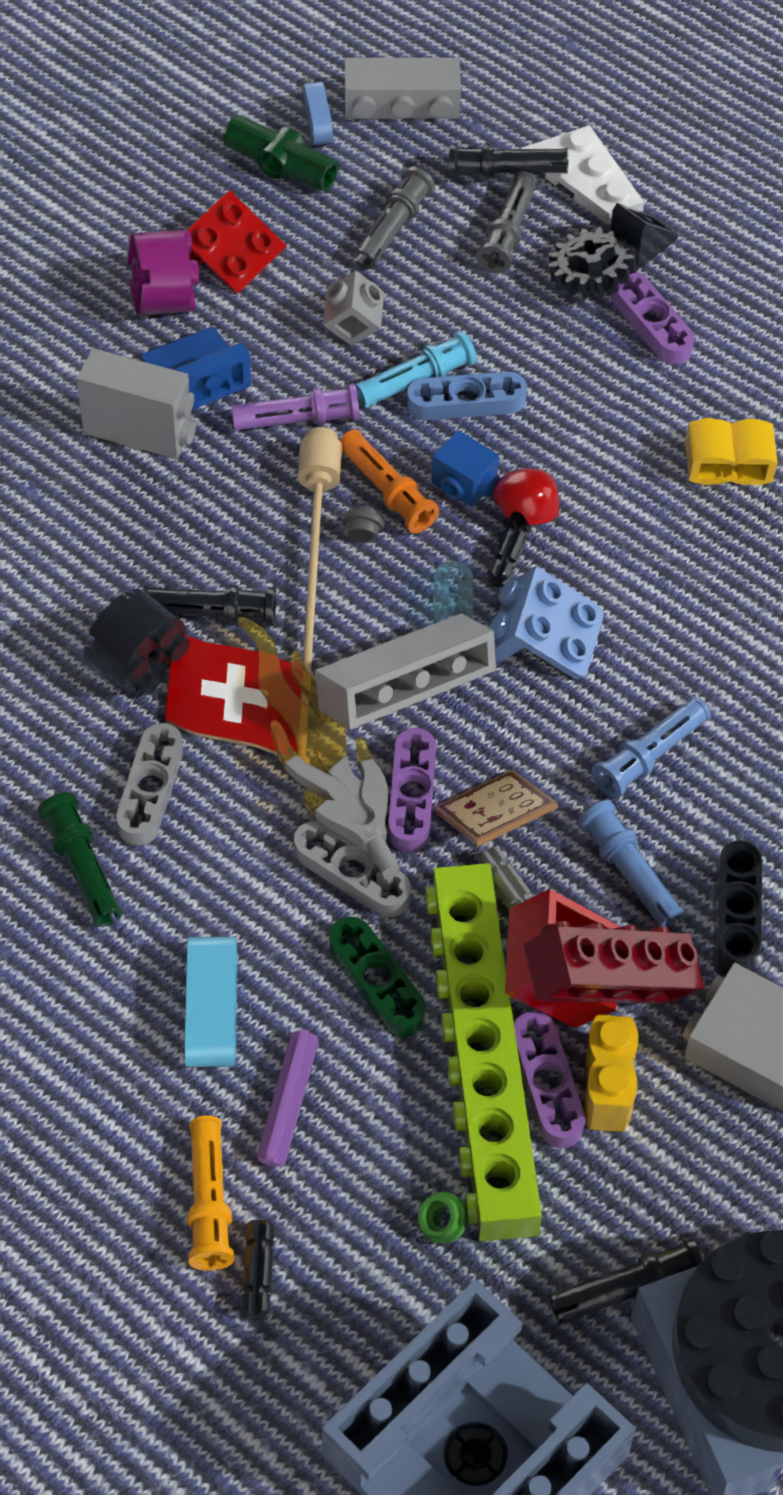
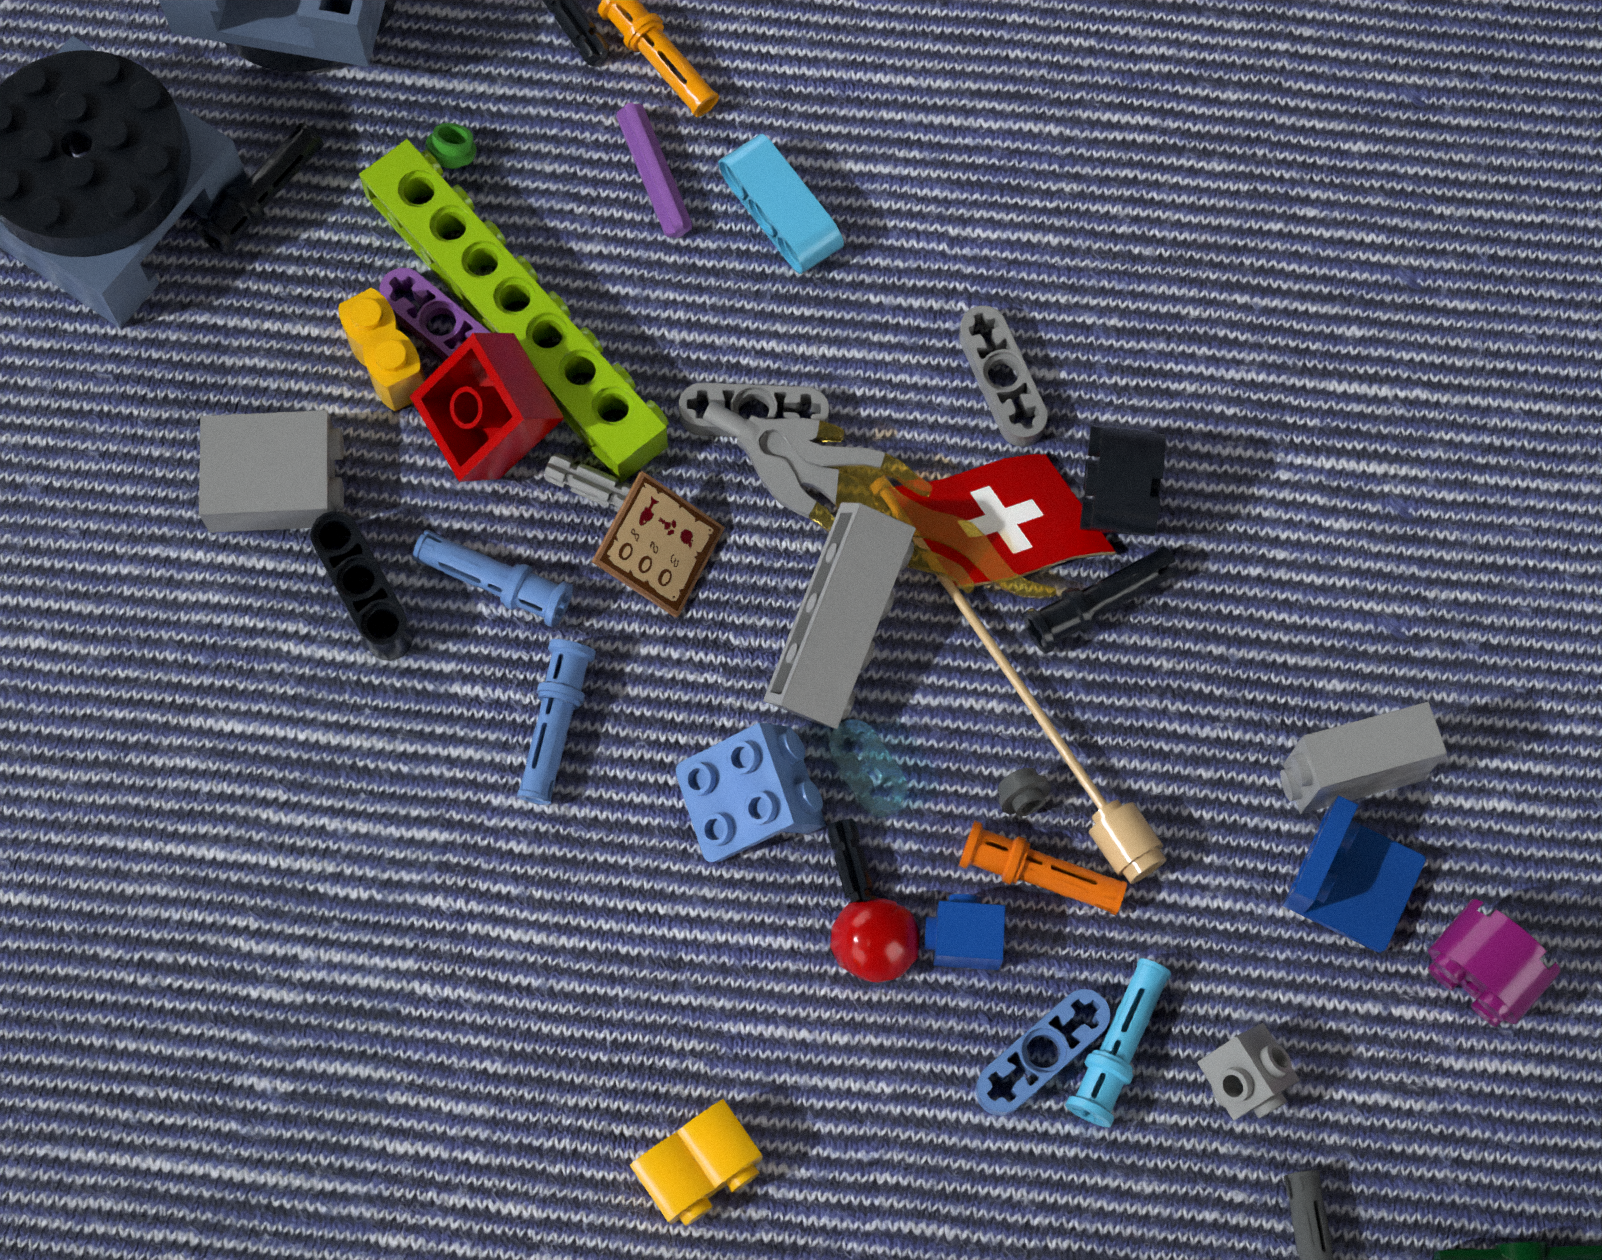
camera: 145 degrees right, 15 degrees up
dark green pin [37,792,123,927] -> none
red hinge [188,190,287,295] -> none
medium lavender pin [231,383,360,431] -> none
dark green beam [329,917,426,1037] -> none
medium lavender beam [388,728,436,853] -> none
dark red brick [523,921,704,1004] -> none

